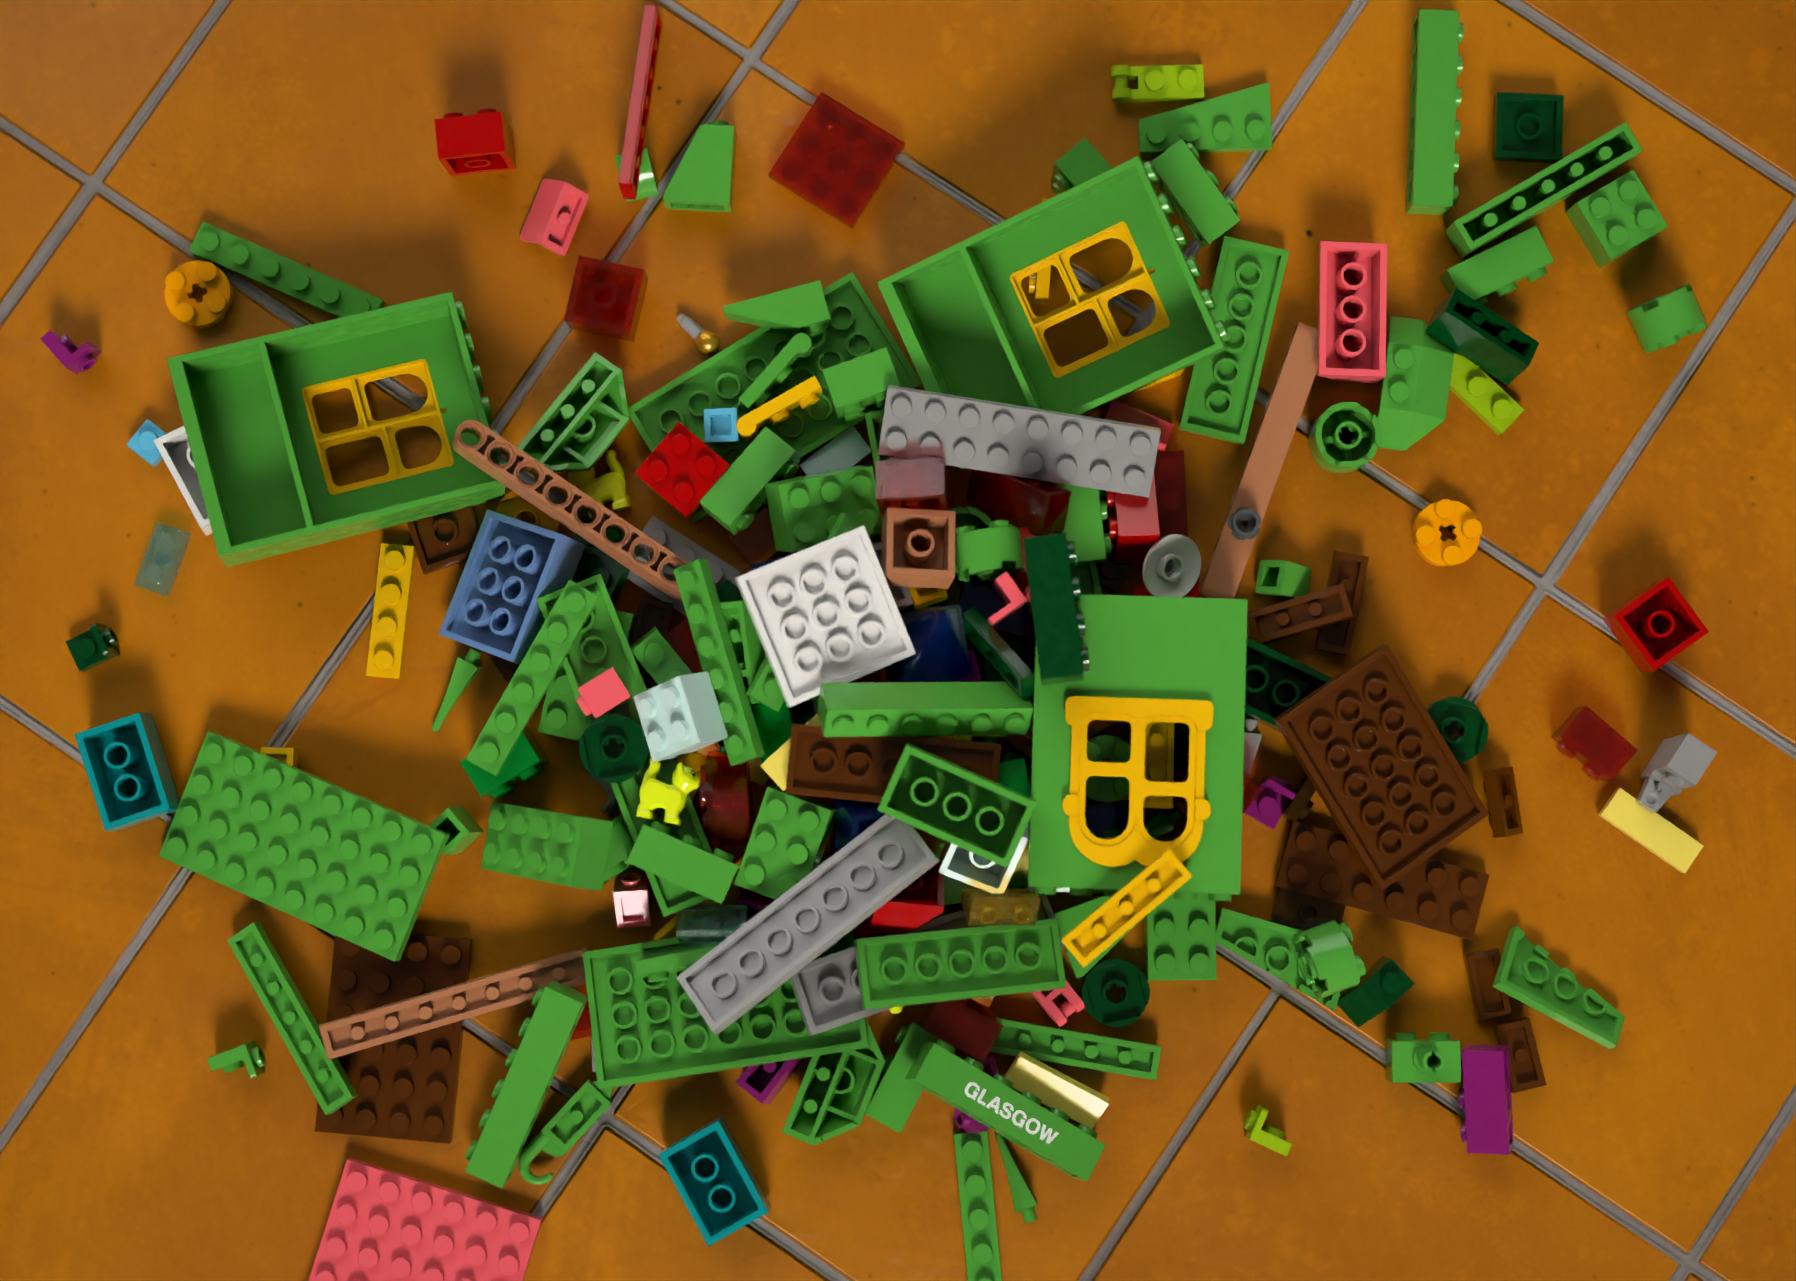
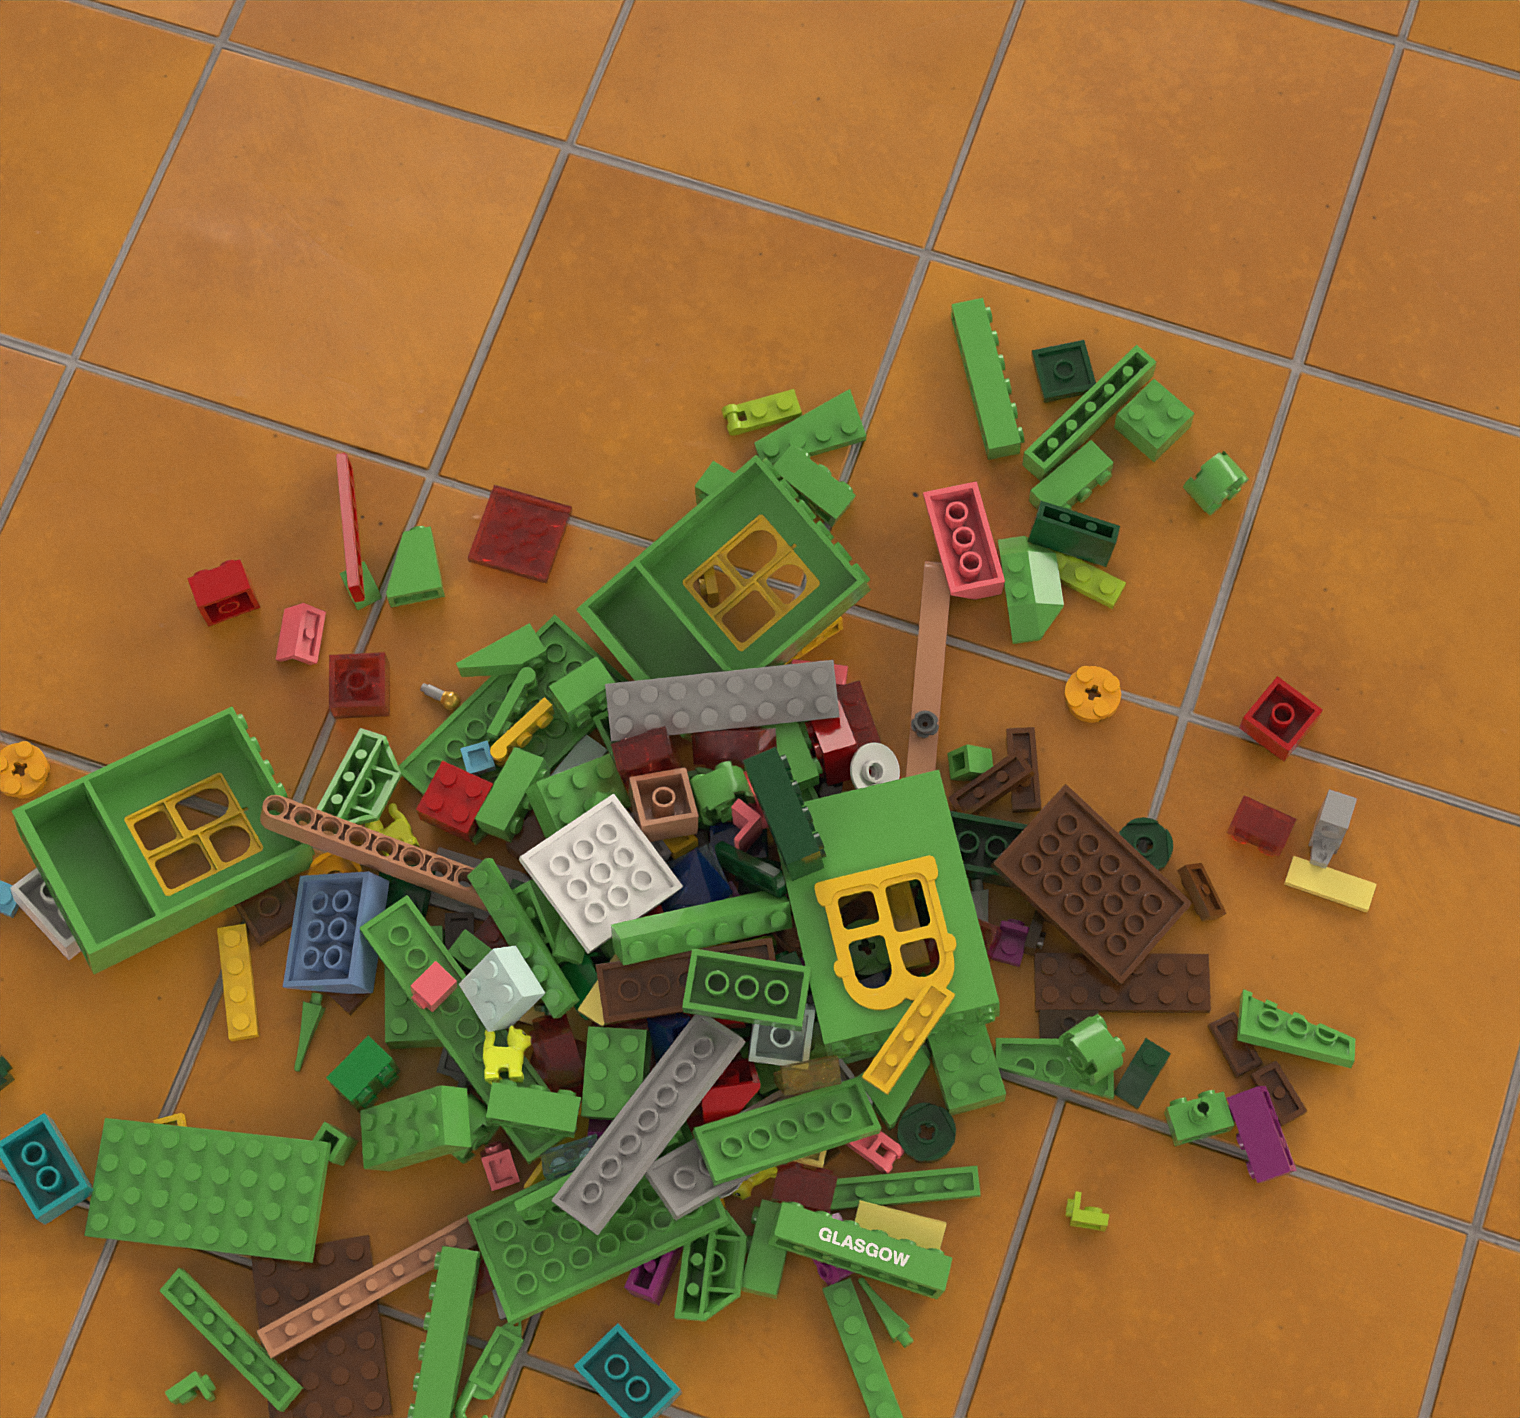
camera: 15 degrees left, 15 degrees down
clear light blue plate [134,522,191,597] -> none
bright green plate [189,221,386,318] -> none
bright green plate [466,579,600,776] -> none
dark green plate [579,714,649,783] -> none
bright green plate [1178,236,1289,445] -> none
bright green brick [1309,402,1382,473] -> none

